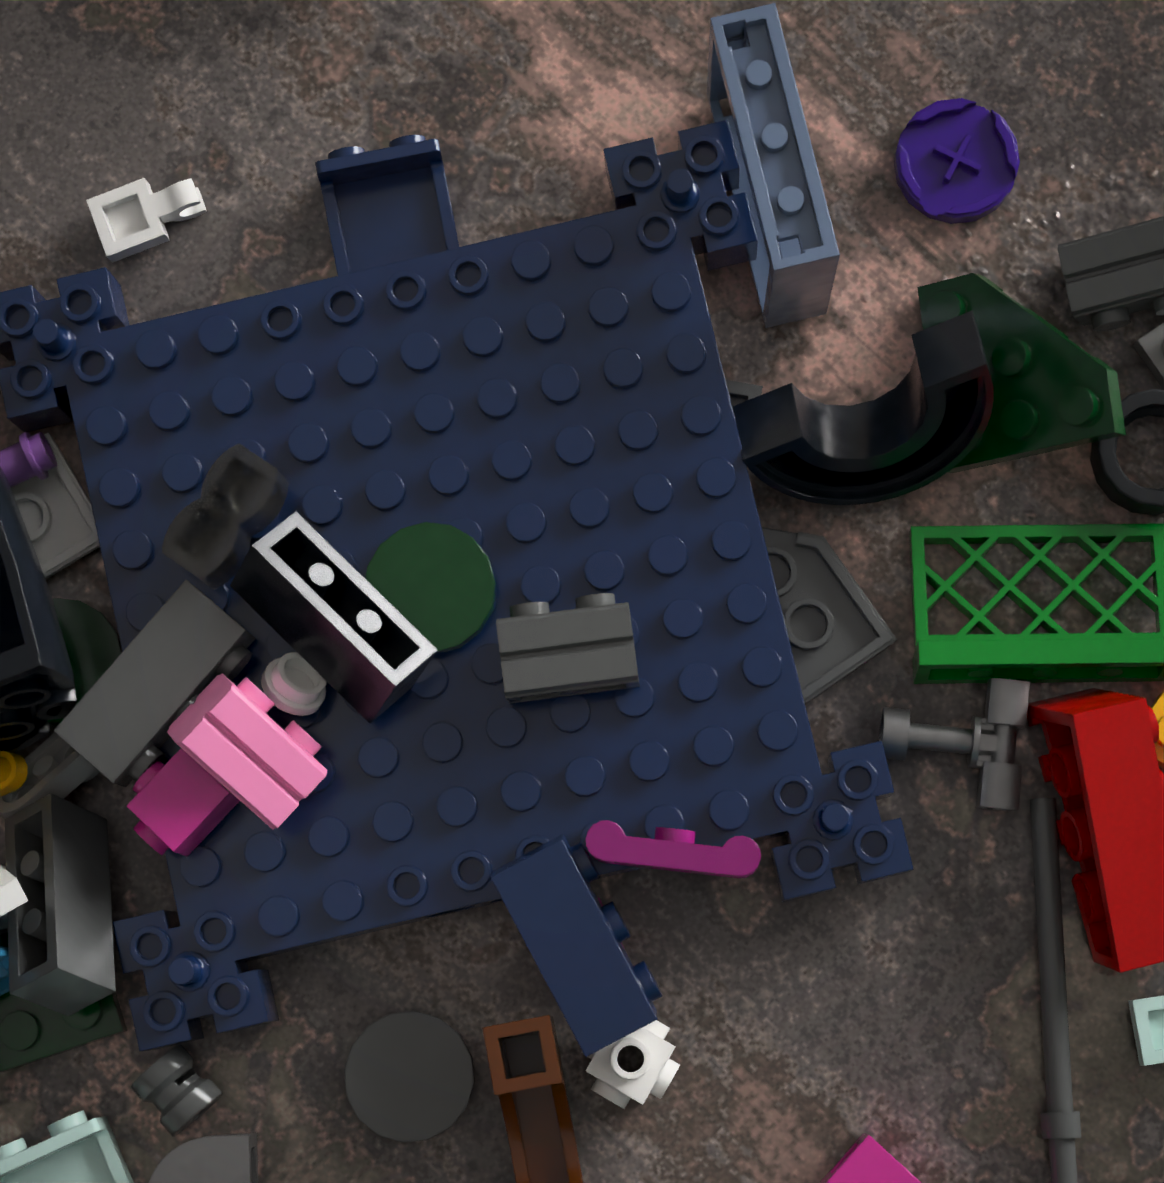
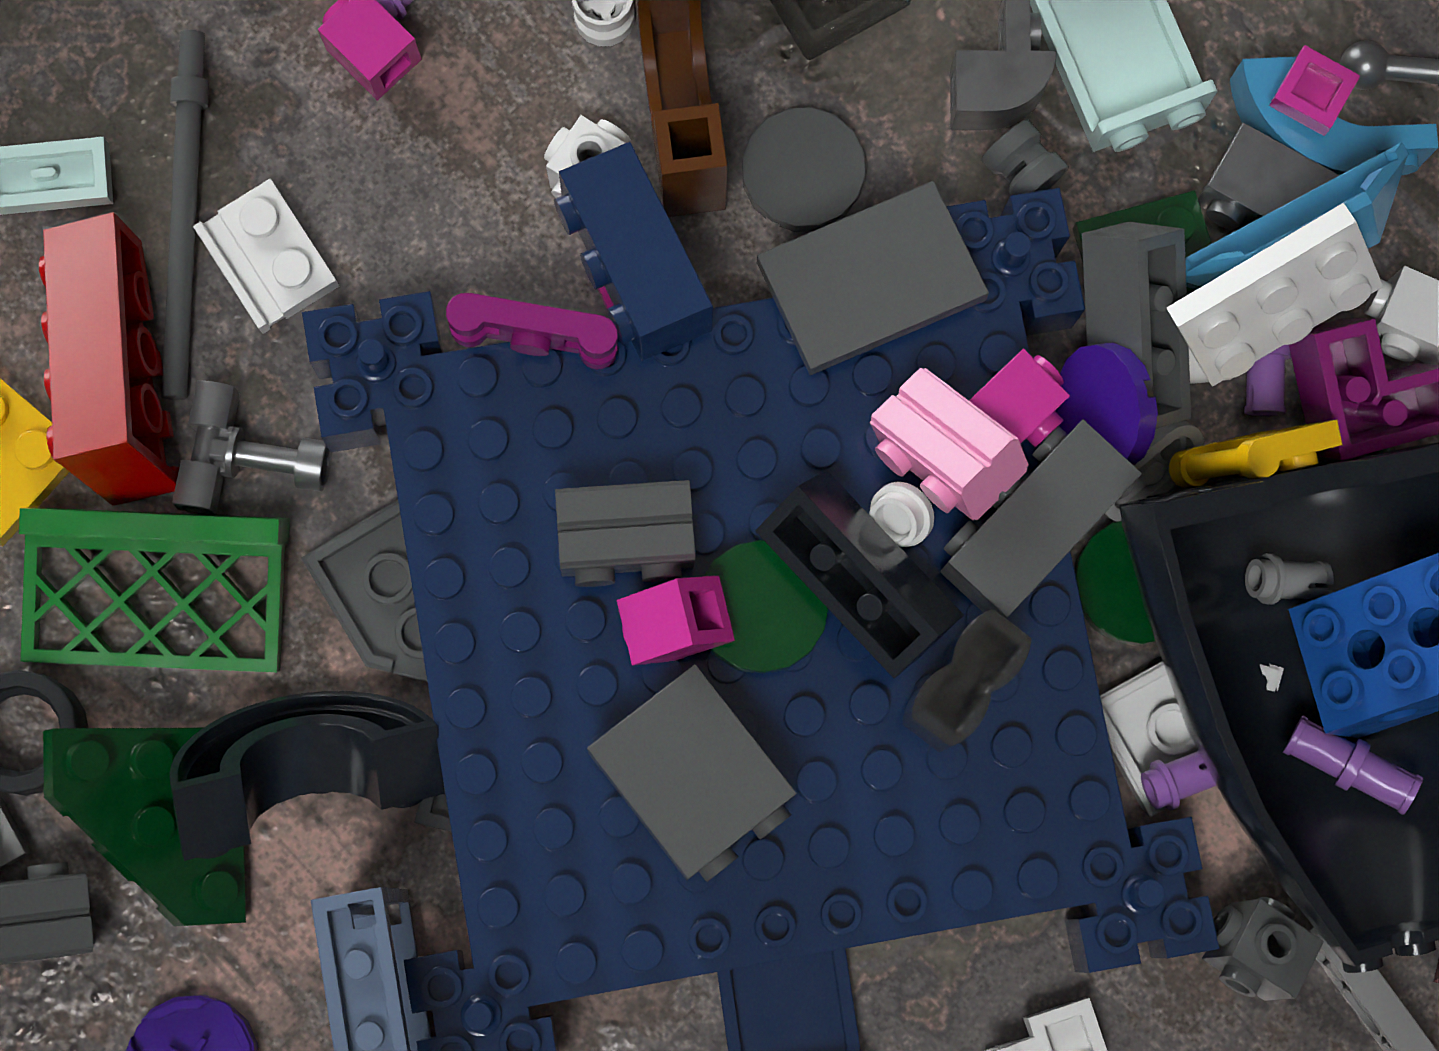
camera: 175 degrees right, 0 degrees up
none -> white plate [193,179,339,334]
none -> dark grey brick [587,664,797,882]
none -> dark pink brick [617,576,735,665]
none -> dark grey tile [756,181,989,375]
none -> dark purple tile [1055,343,1158,465]

